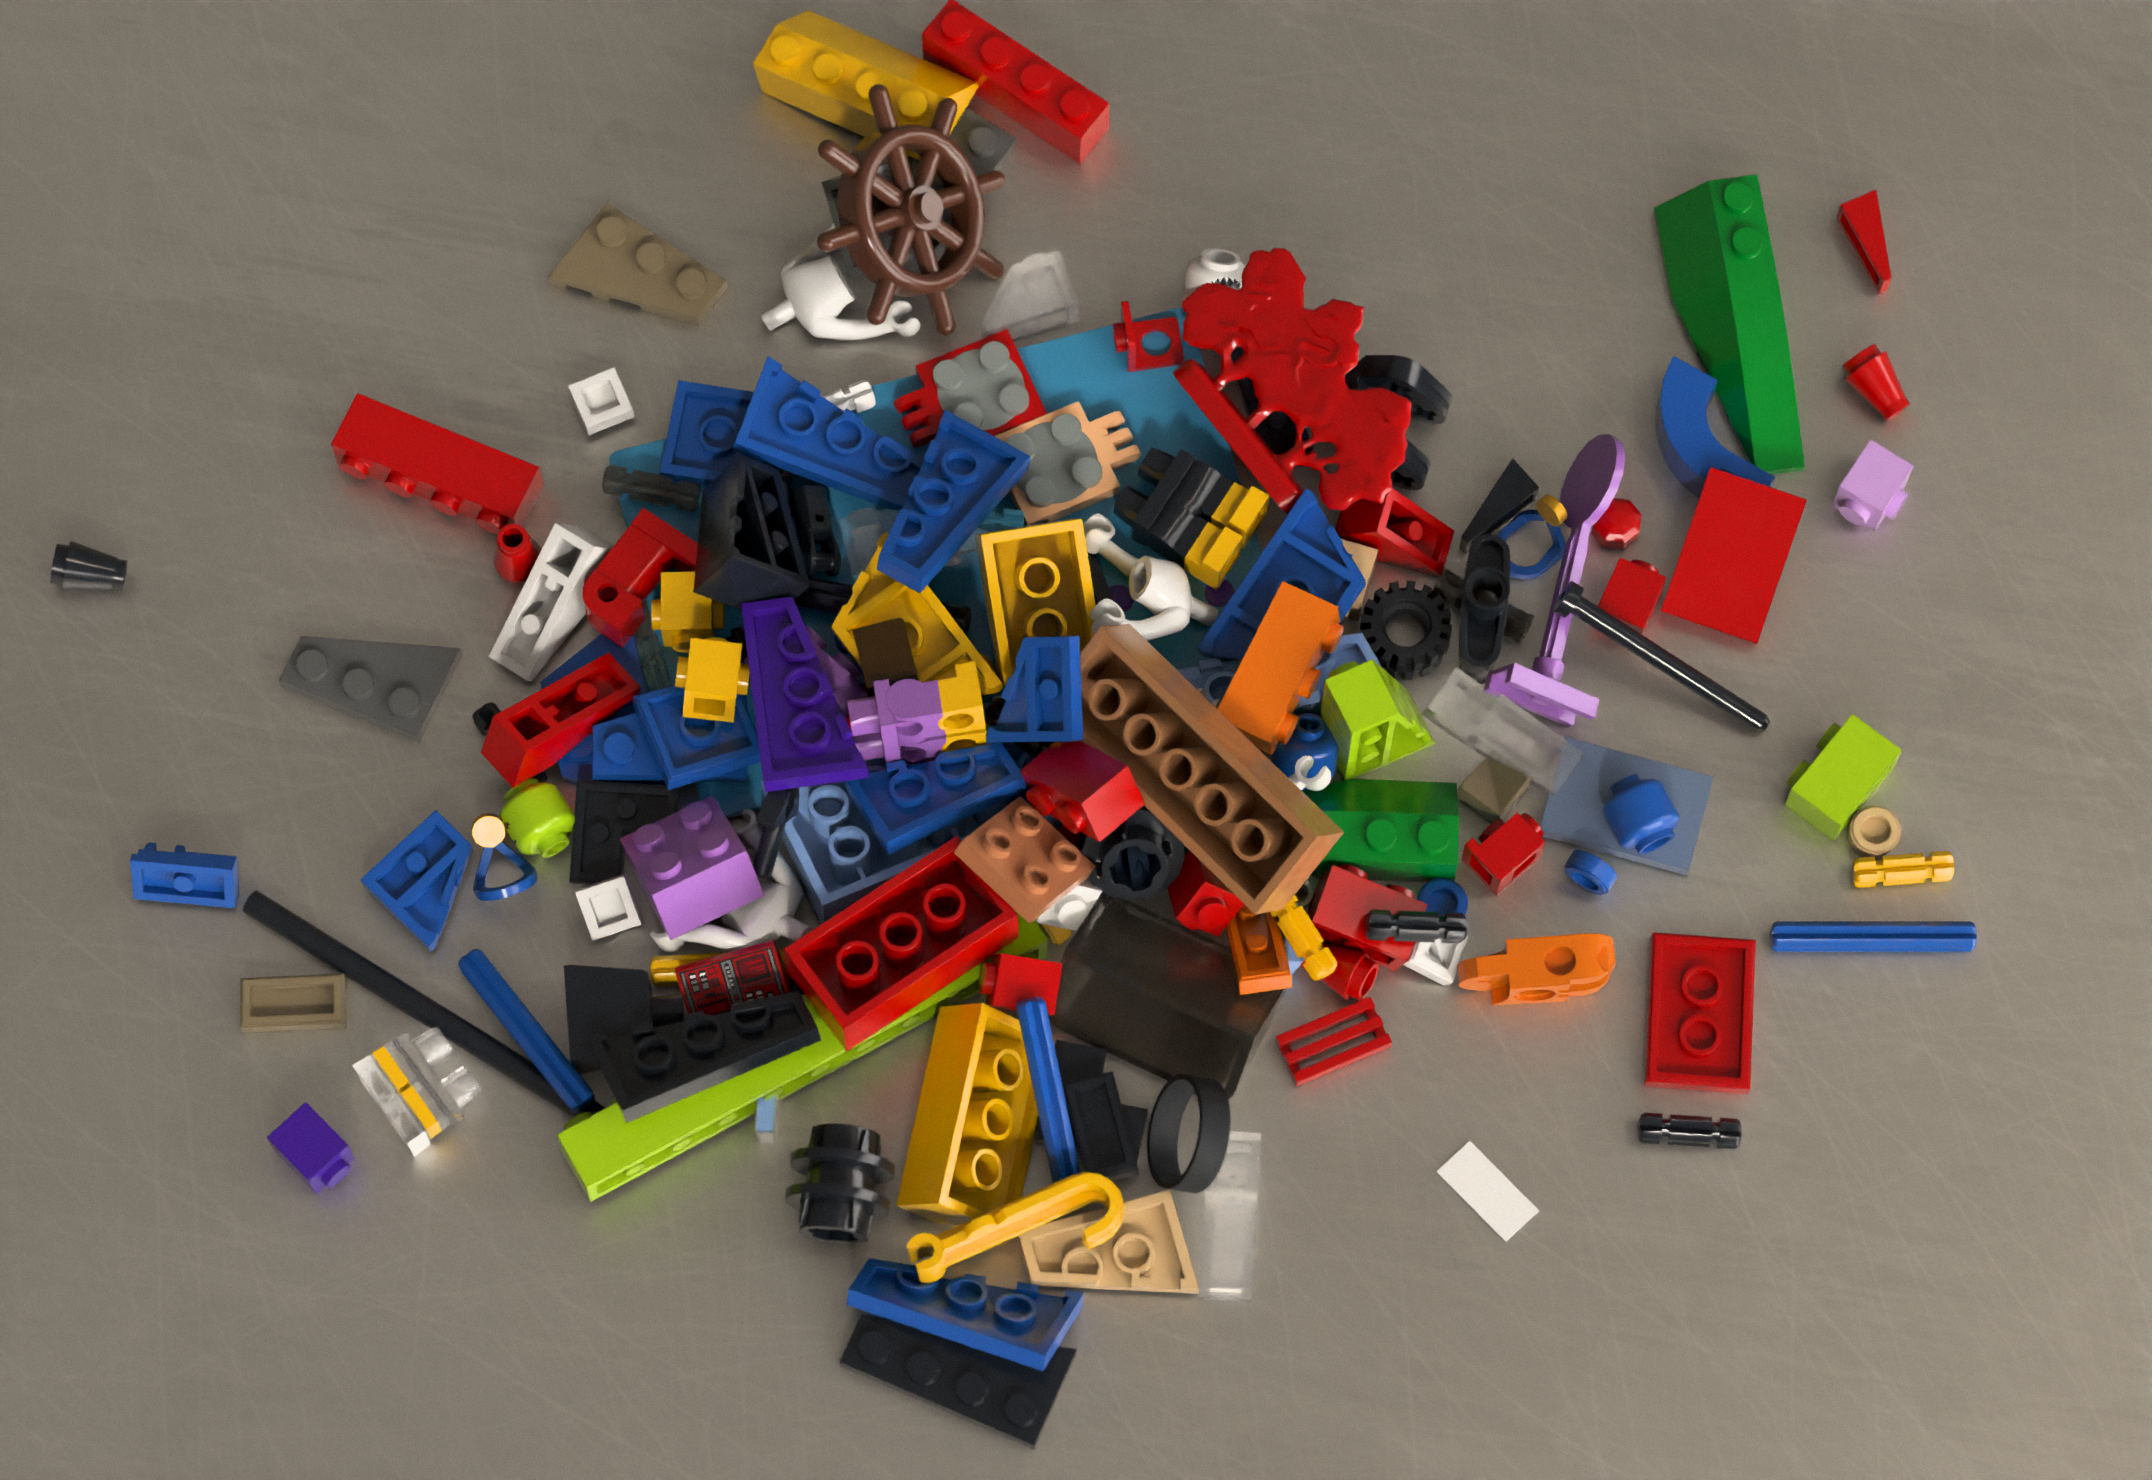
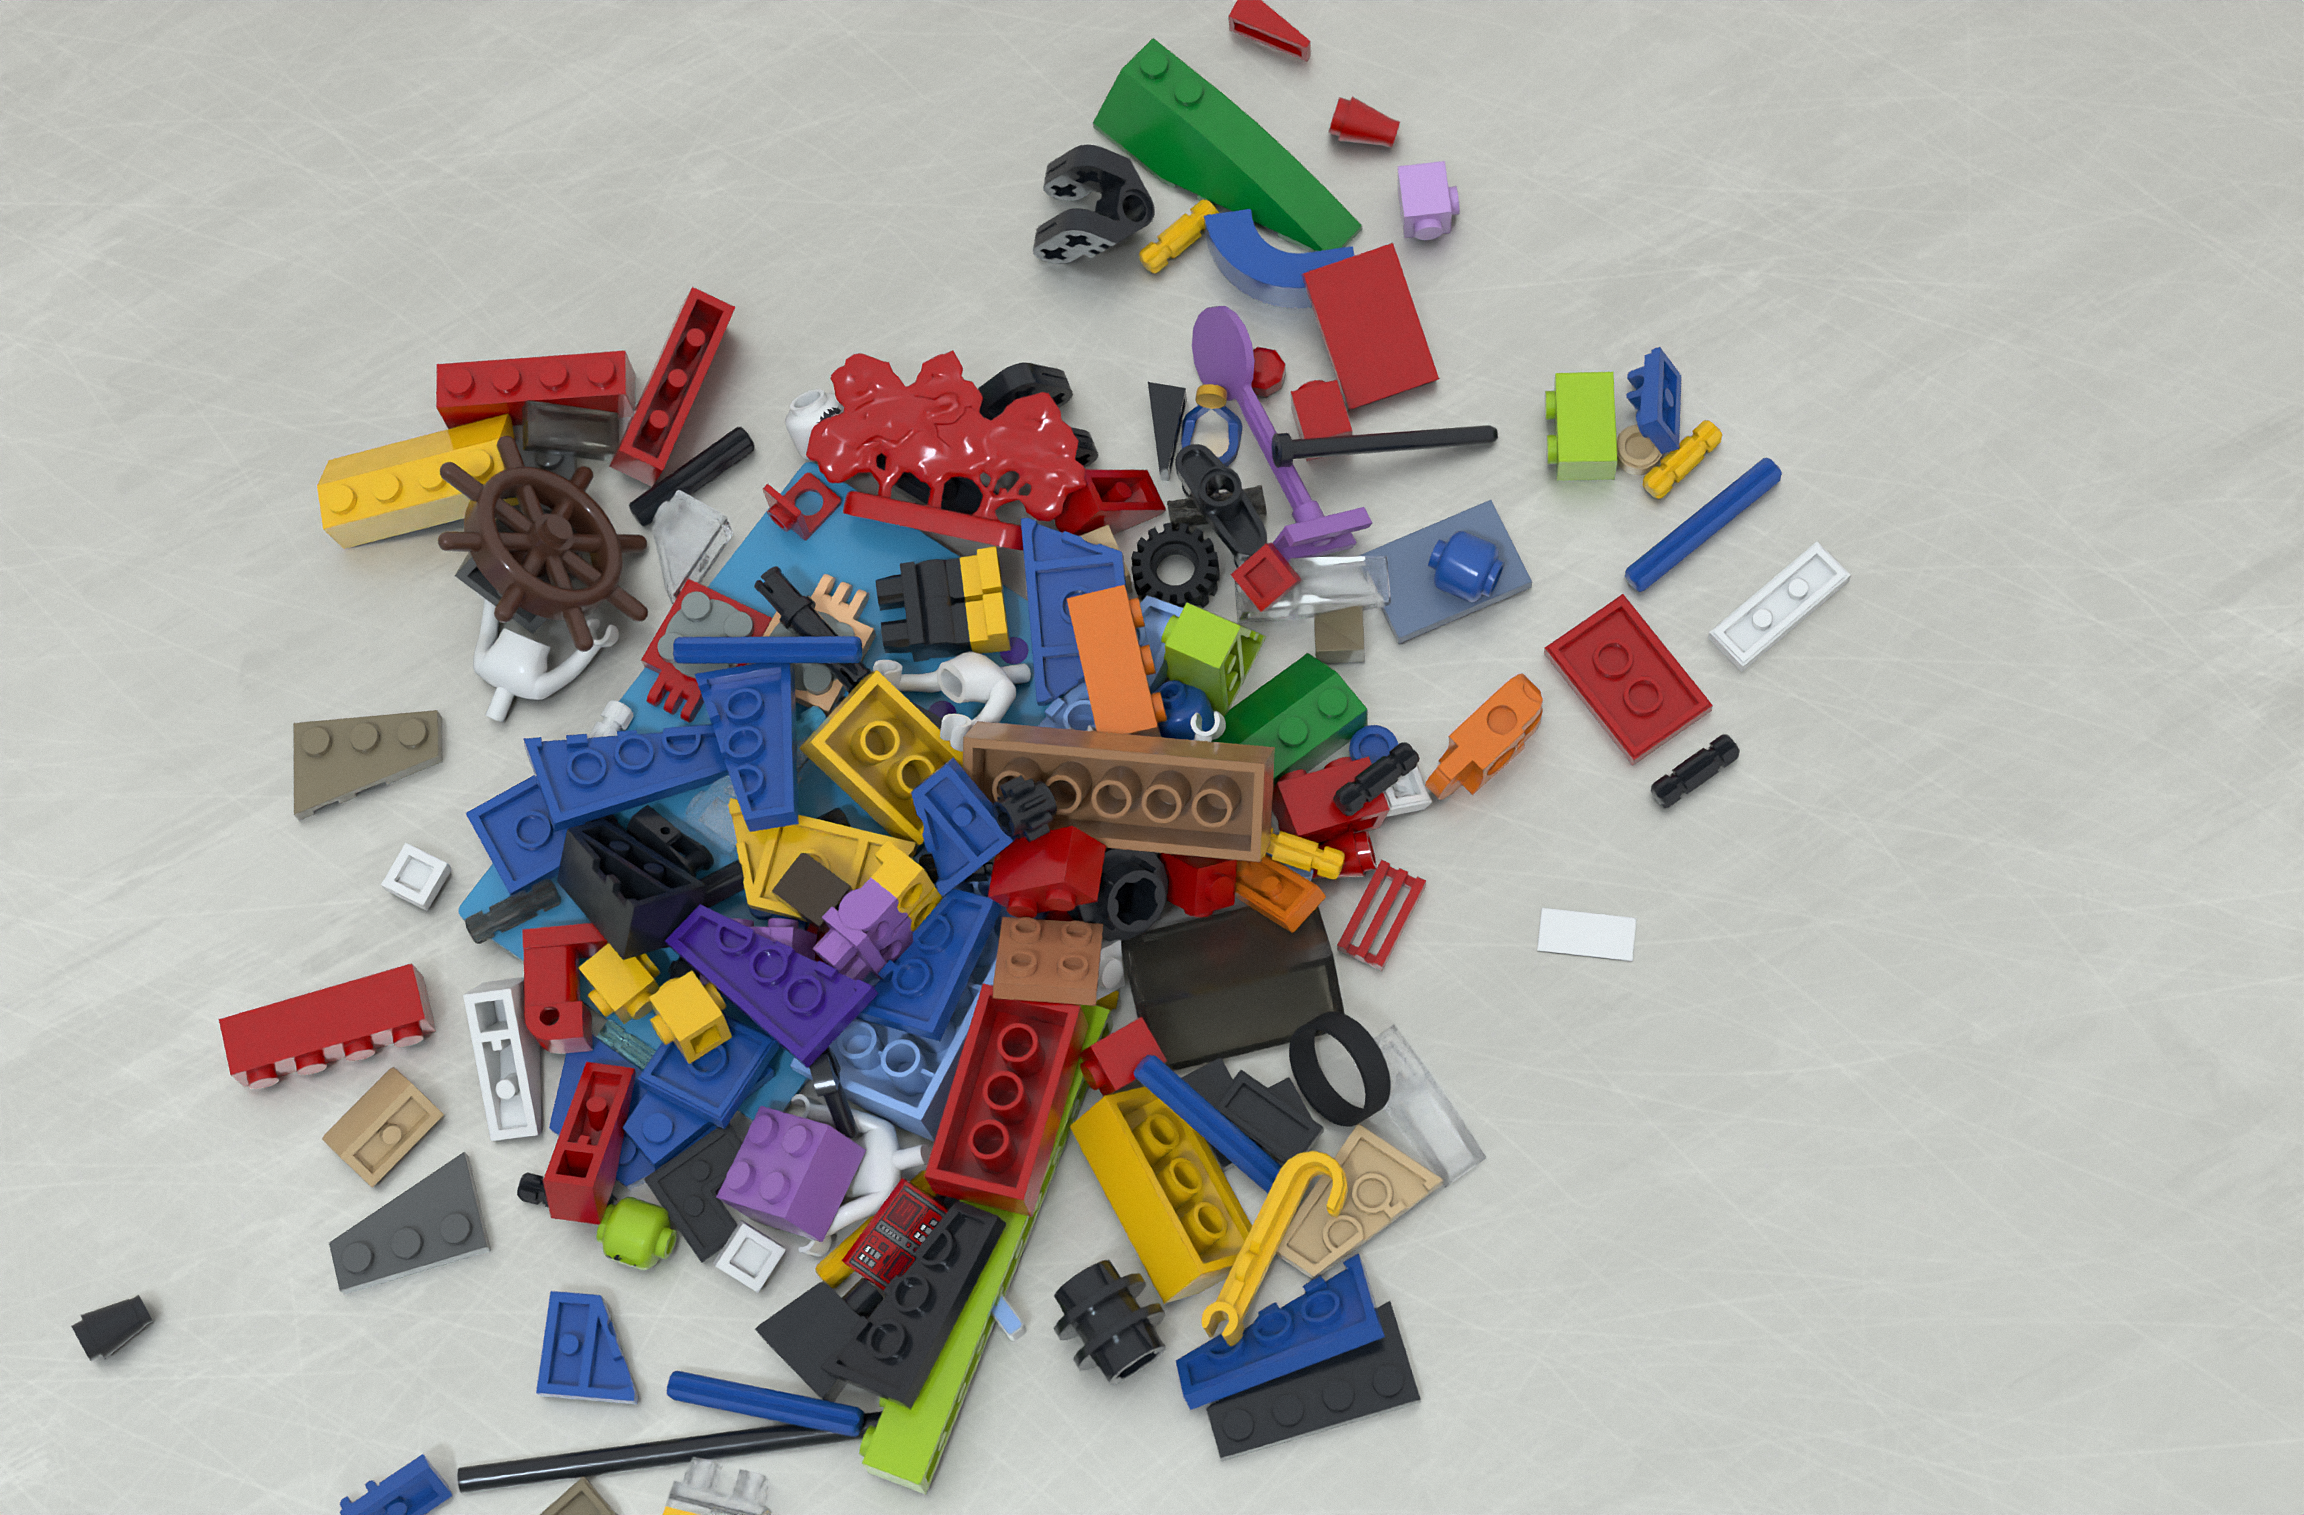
camera: 30 degrees left, 0 degrees up
blue piece [471,813,537,901] -> none
red cone [493,524,542,582] -> none
red brick [1461,812,1546,896] -> none
blue tile [1564,849,1617,895] -> none
none -> tan panel [322,1067,444,1188]
none -> clear smoke tile [522,400,619,462]
none -> red brick [609,287,736,487]
none -> black axle [629,427,755,526]
none -> blue axle [673,636,862,664]
none -> black pin [754,566,872,693]
none -> black gear [993,776,1057,842]
none -> black piece [1033,145,1155,264]
none -> yellow axle [1139,199,1219,274]
none -> red tile [1230,542,1302,612]
none -> blue plate [1626,347,1682,454]
none -> white tile [1708,542,1851,672]

